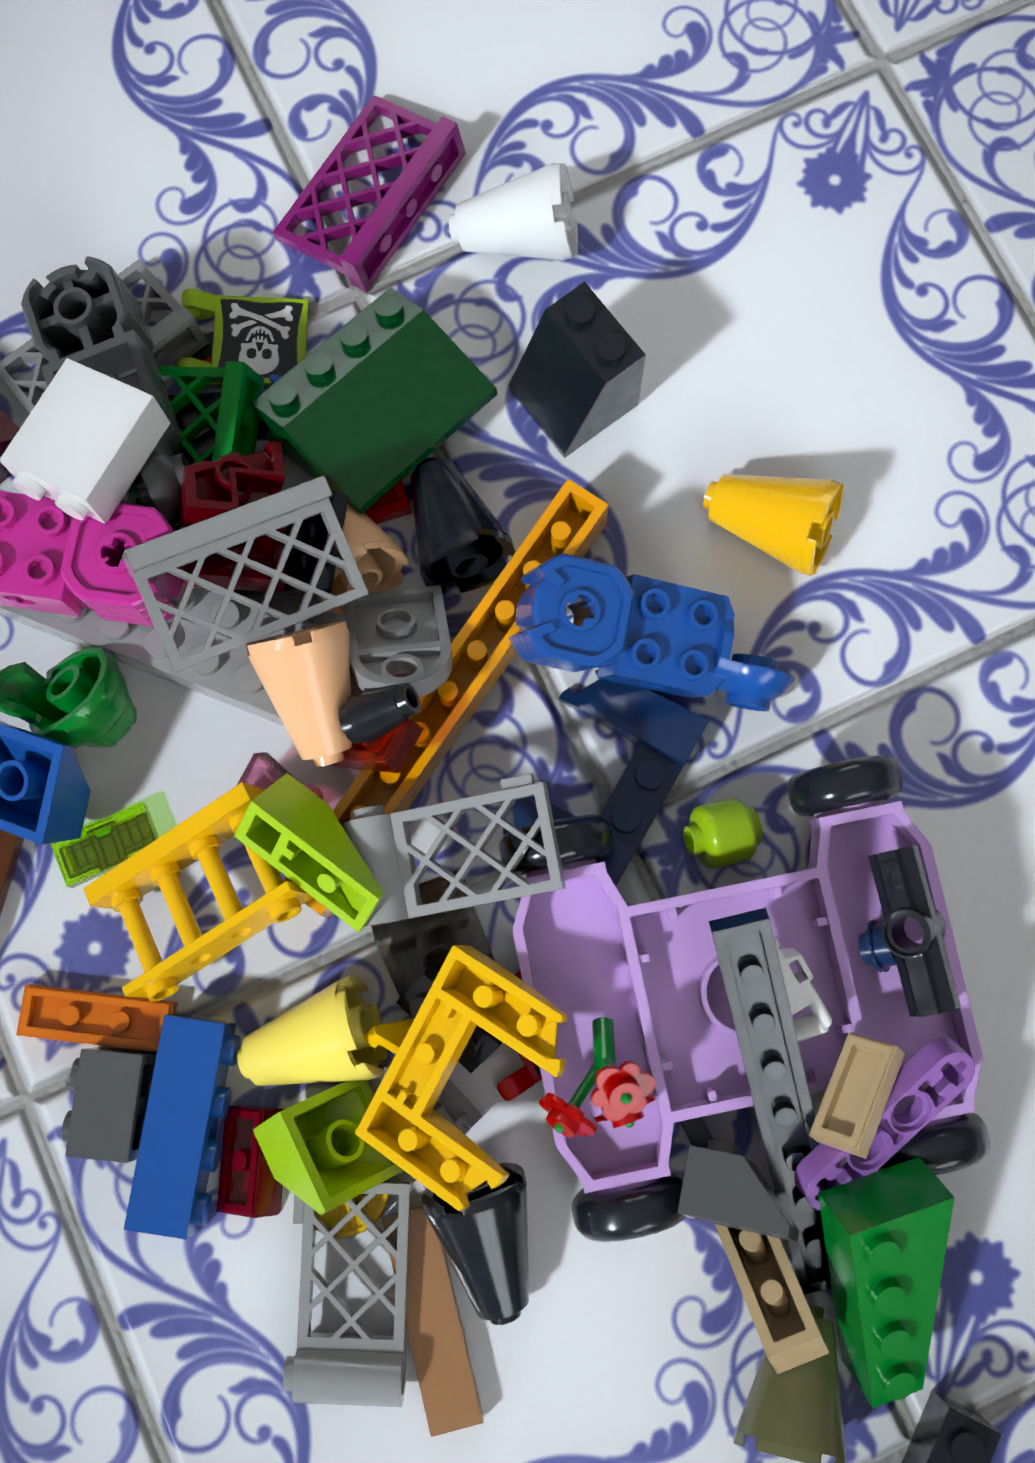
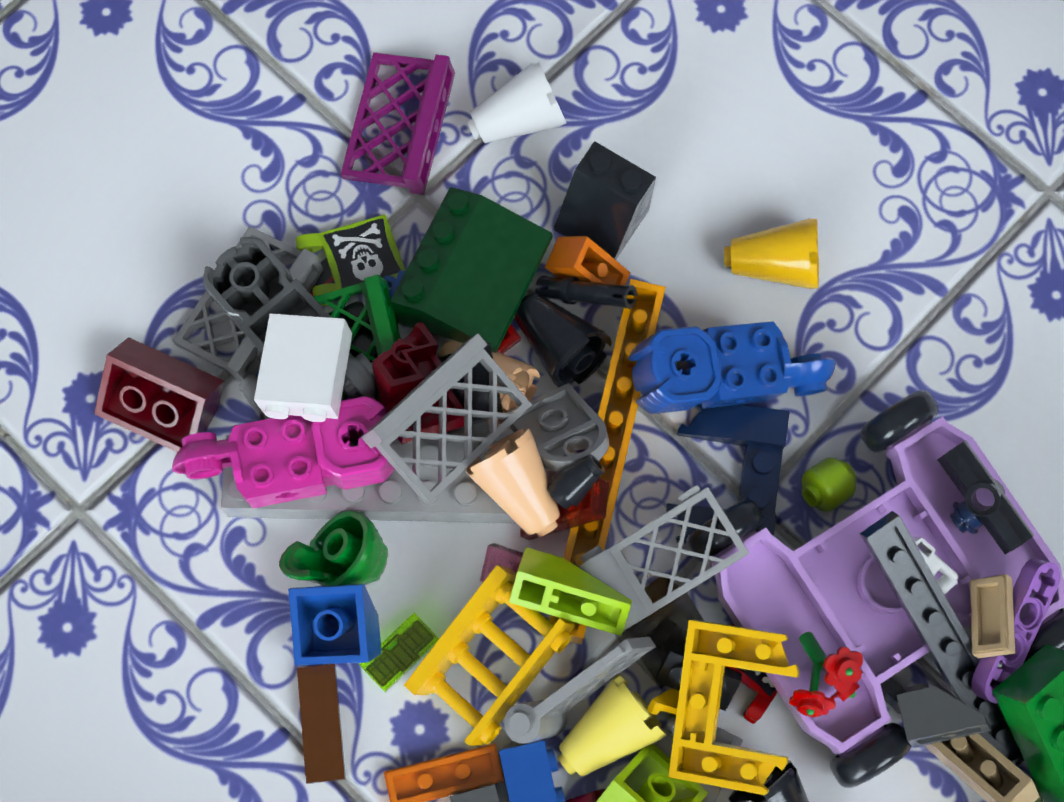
camera: 30 degrees left, 5 degrees down
none -> light grey piece [504,637,656,744]
none -> black pin [535,276,637,309]
none -> orange slope [545,236,631,286]

